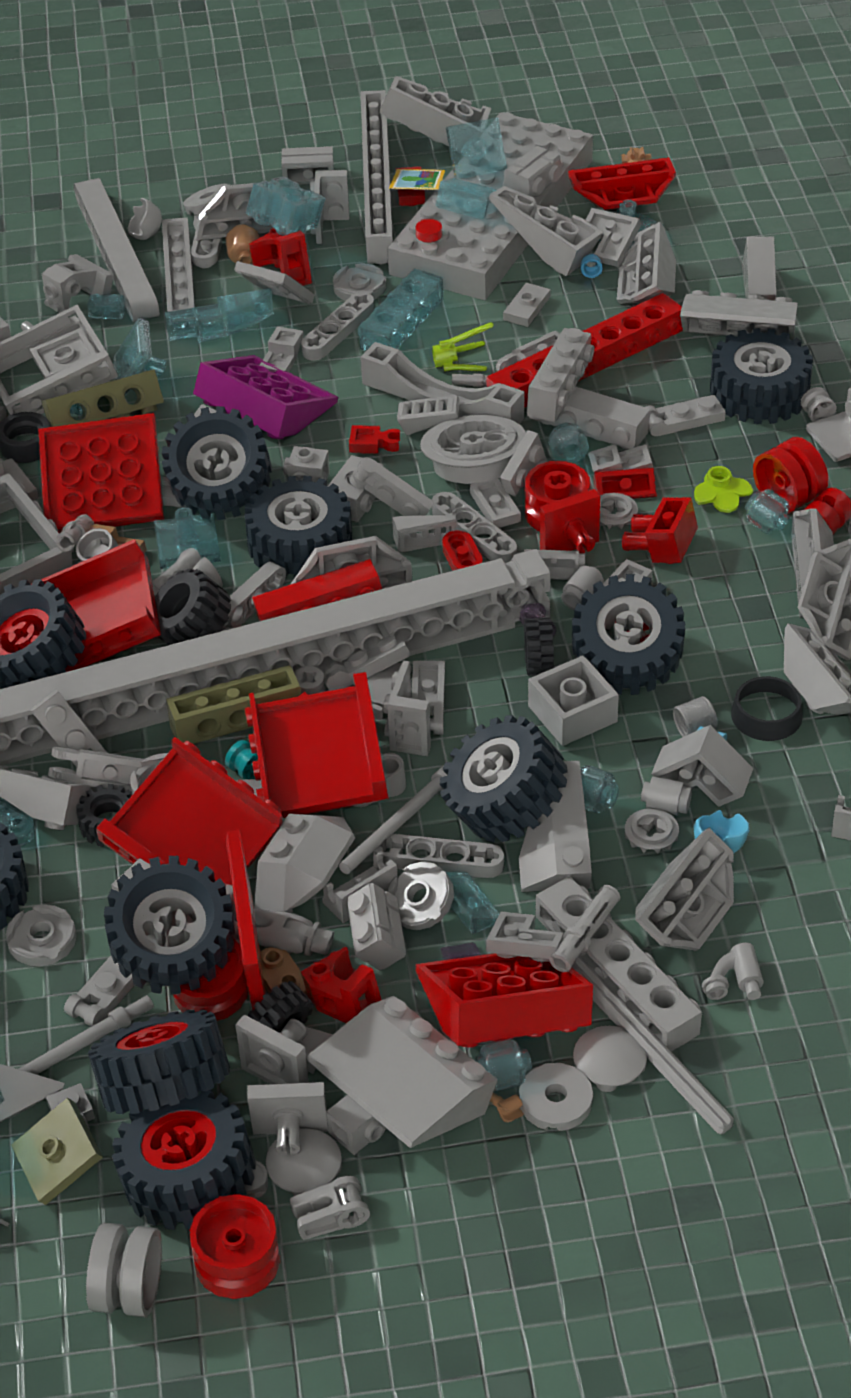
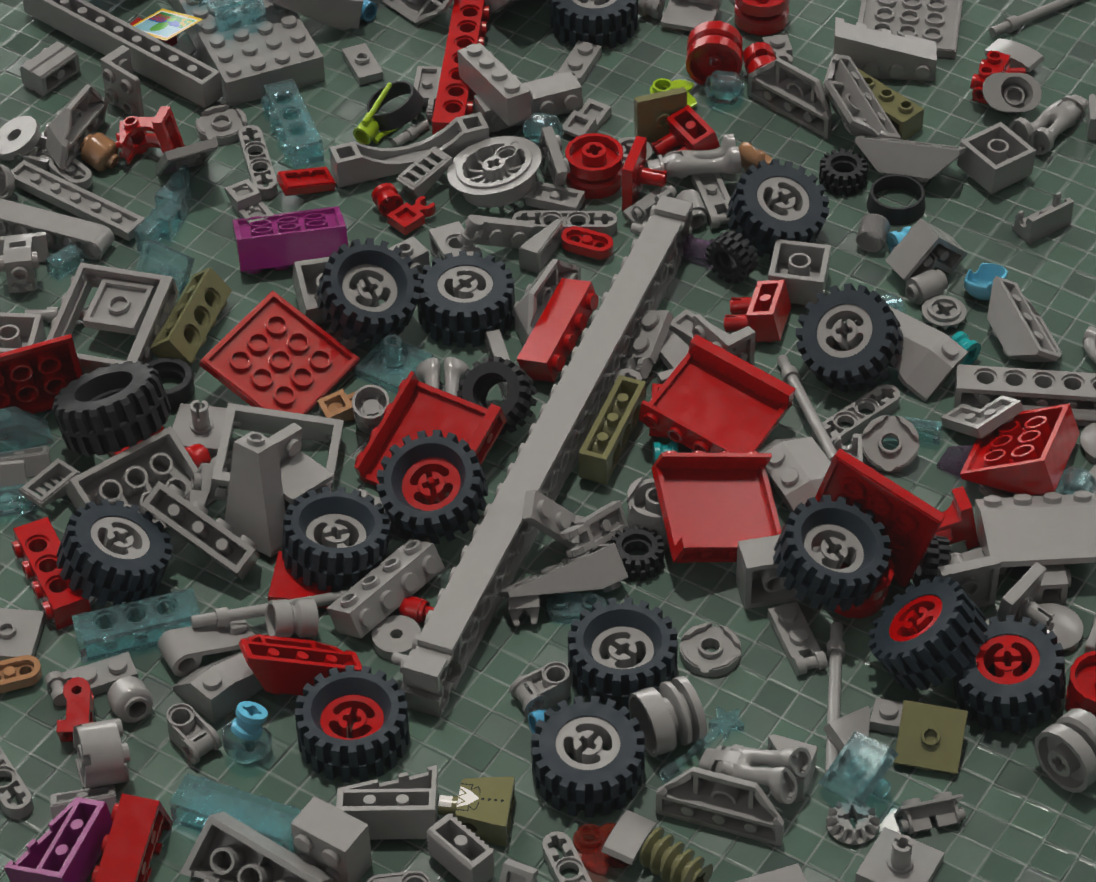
camera: 50 degrees left, 0 degrees up
light grey pin [56,515,94,552] -> none
clear light blue brick [246,176,326,236] -> none
light grey brick [347,883,406,970] -> none
red tile [415,219,442,243] -> none
light grey pin [550,885,621,972] -> none
red slope [593,468,657,499] -> none
none -> red plate [276,167,336,196]
none -> black tyre [367,81,424,131]
none -> red wheel [371,183,404,217]
none -> olive plate [634,87,687,143]
none -> light grey piece [646,133,741,179]
none -> red brick [724,280,791,342]
none -> medium nougat hair [738,142,773,171]
none -> black tyre [819,149,868,196]
none -> teal wheel [951,331,981,365]

